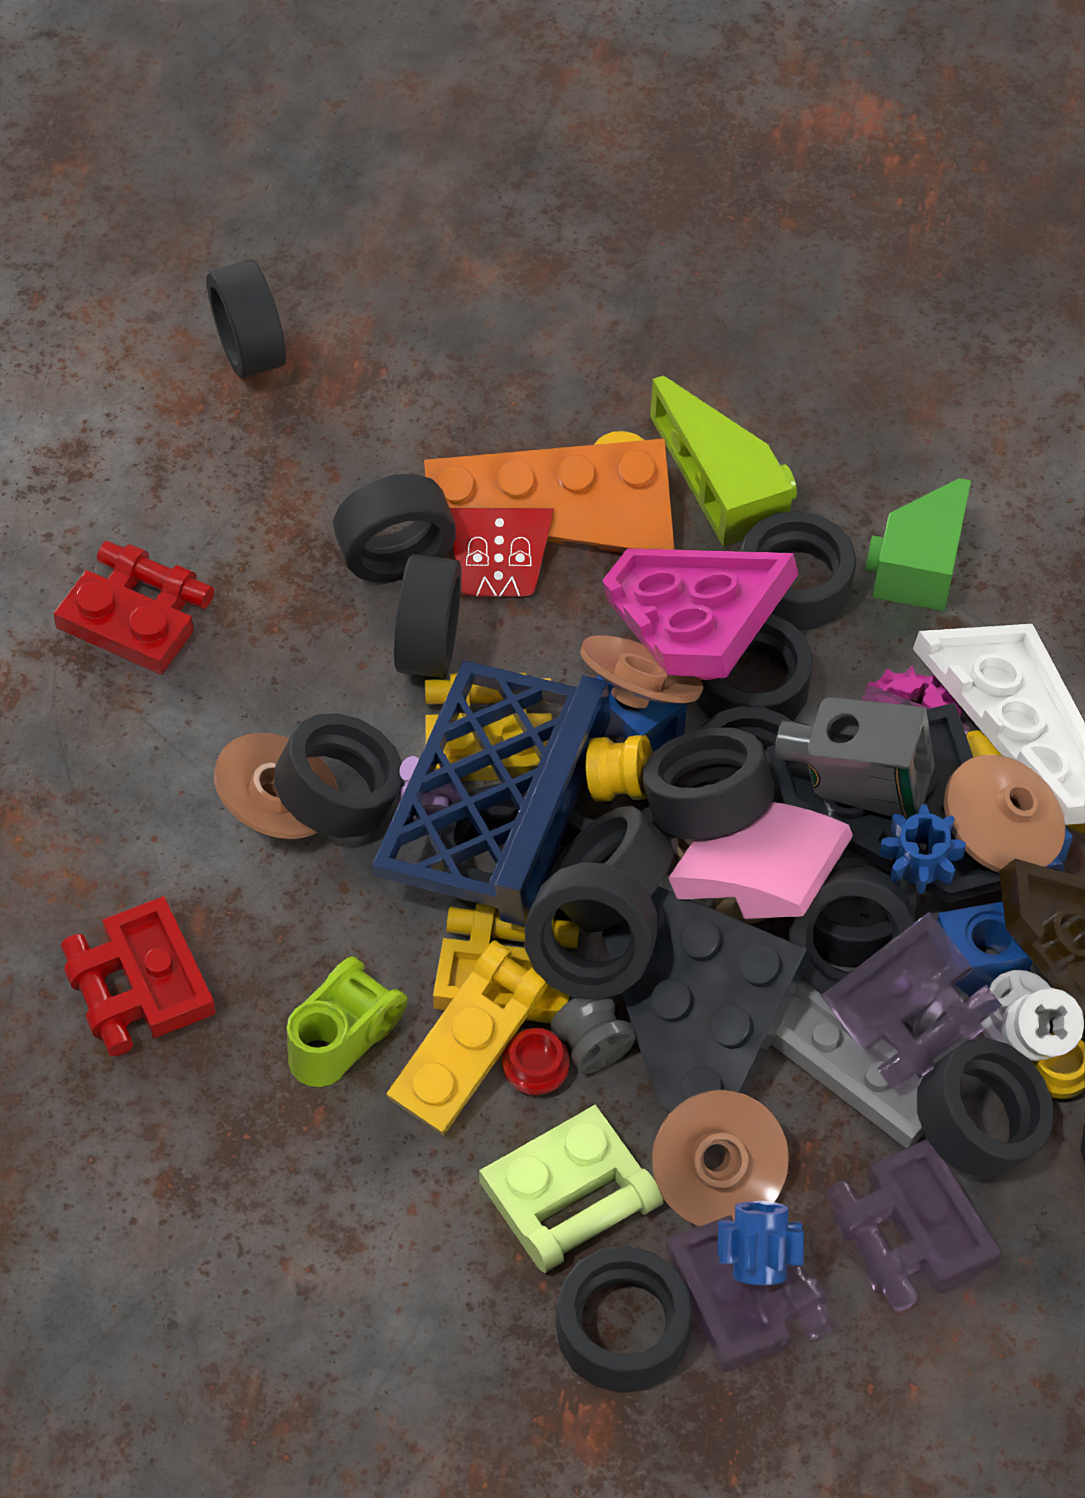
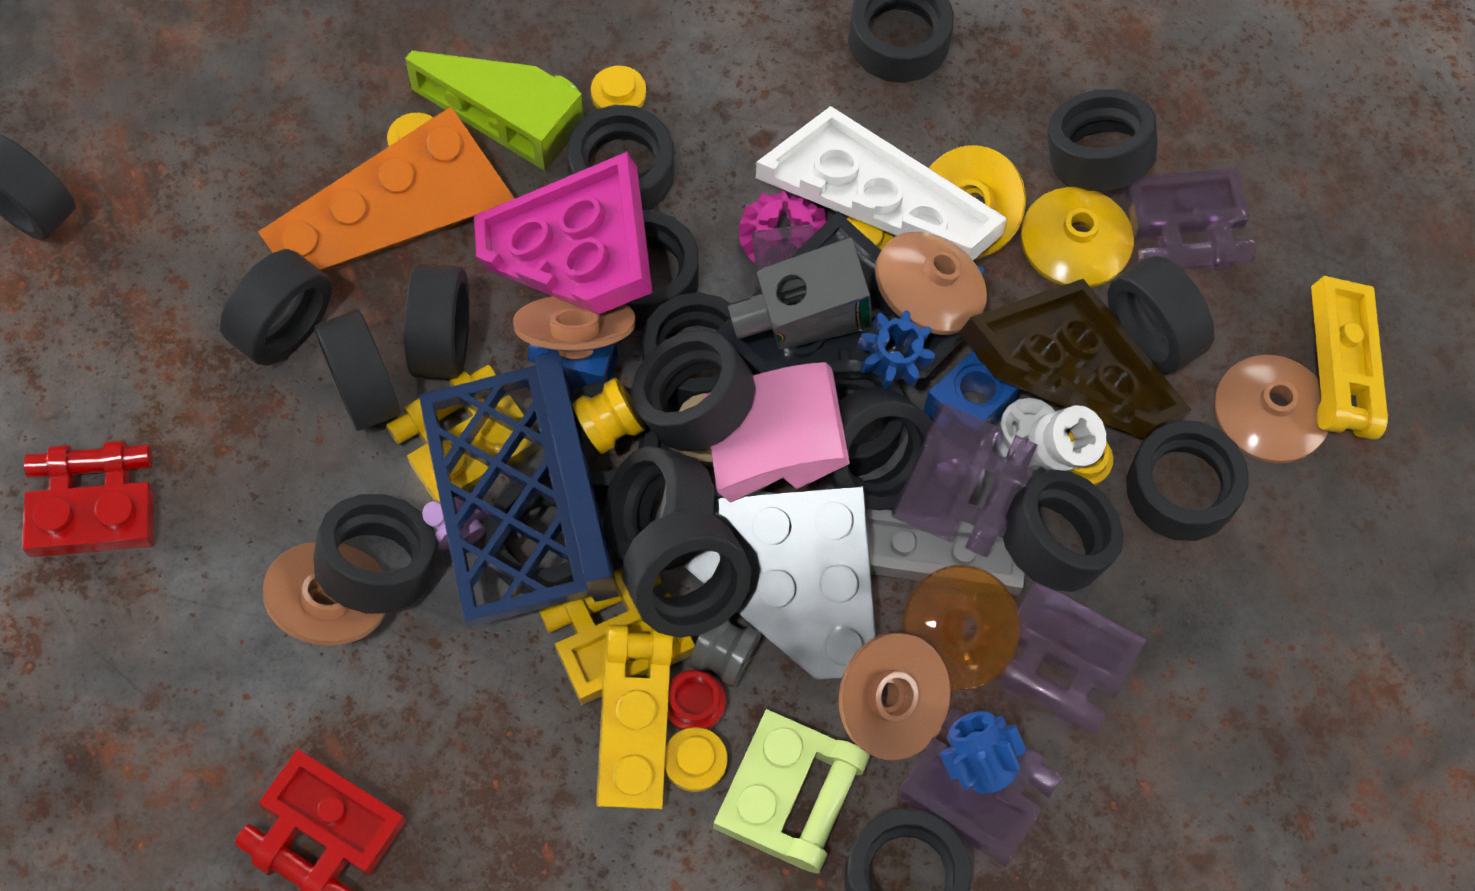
camera: 35 degrees left, 10 degrees up
lime piece [287,956,408,1087] -> none
red sticker [450,508,555,596] -> none
bright green slope [865,478,971,612] -> none
none -> black tyre [404,264,469,379]
none -> yellow plate [591,66,646,109]
none -> yellow plate [665,727,727,792]
none -> clear orange dish [902,565,1020,690]

